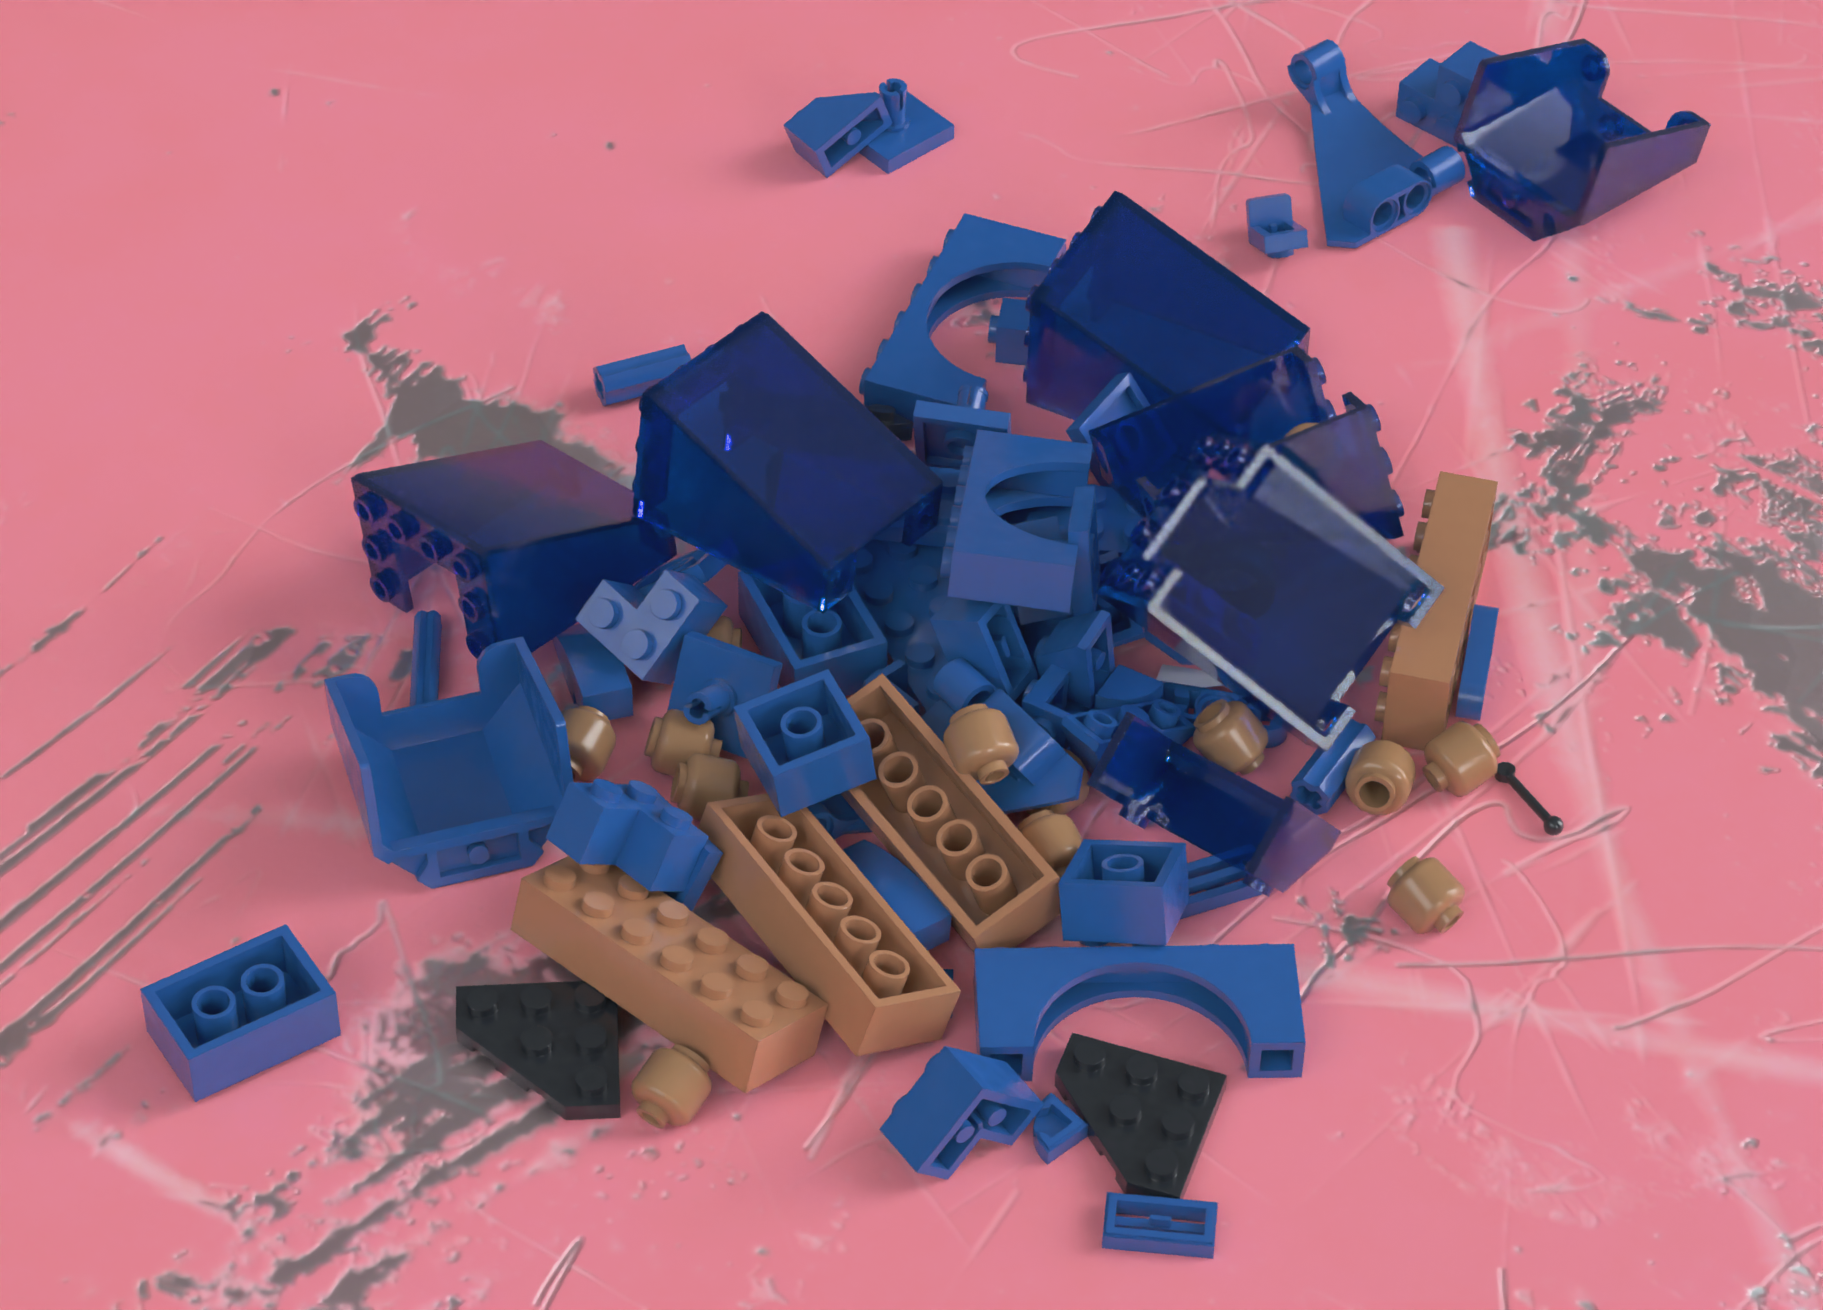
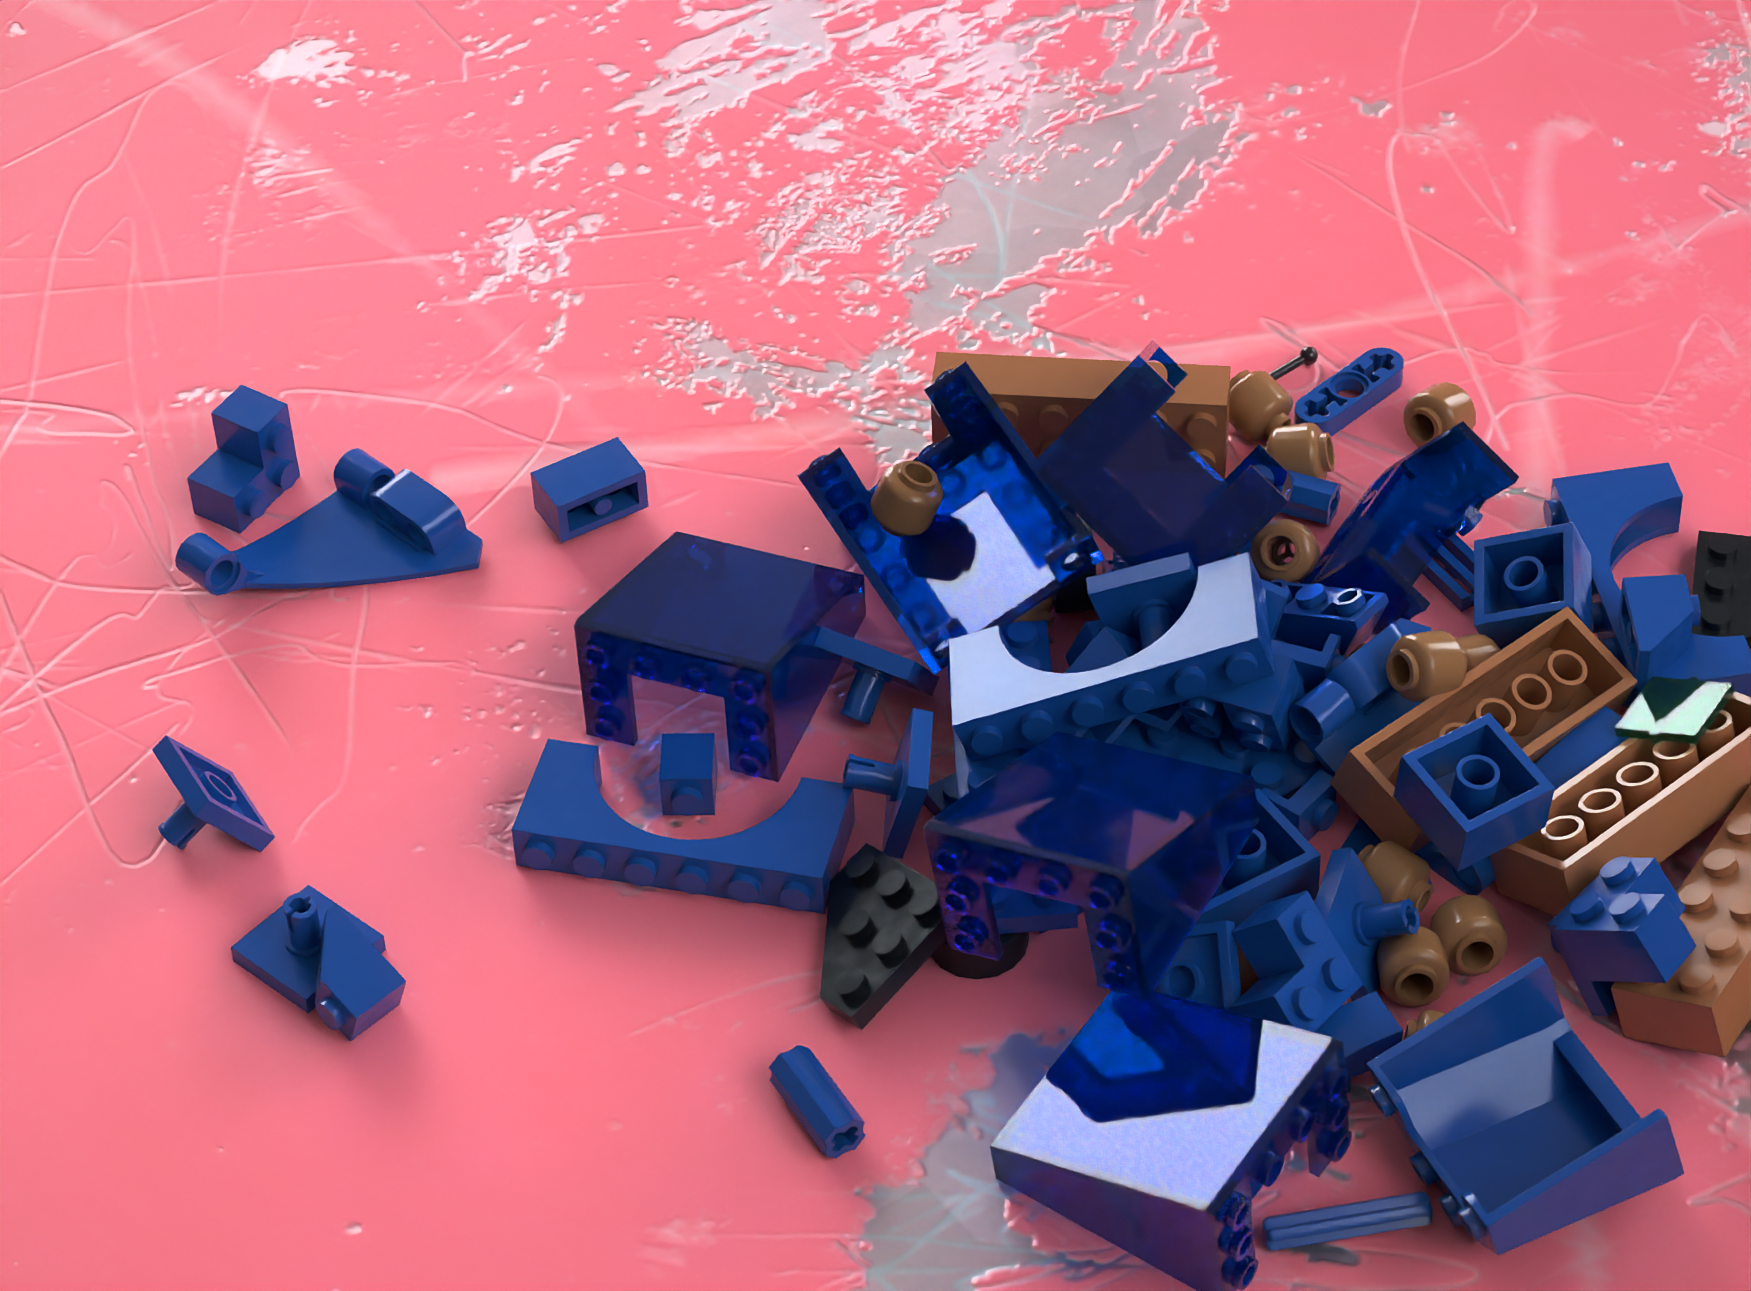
camera: 95 degrees left, 0 degrees up
blue bracket [1246,193,1308,258] -> none
clear blue windscreen [1454,38,1711,242] -> none
none -> blue tile [152,735,275,852]
none -> blue brick [530,437,649,543]
none -> blue beam [1294,347,1404,437]
none -> piece [1615,676,1734,744]
none -> blue slope [1618,574,1701,688]

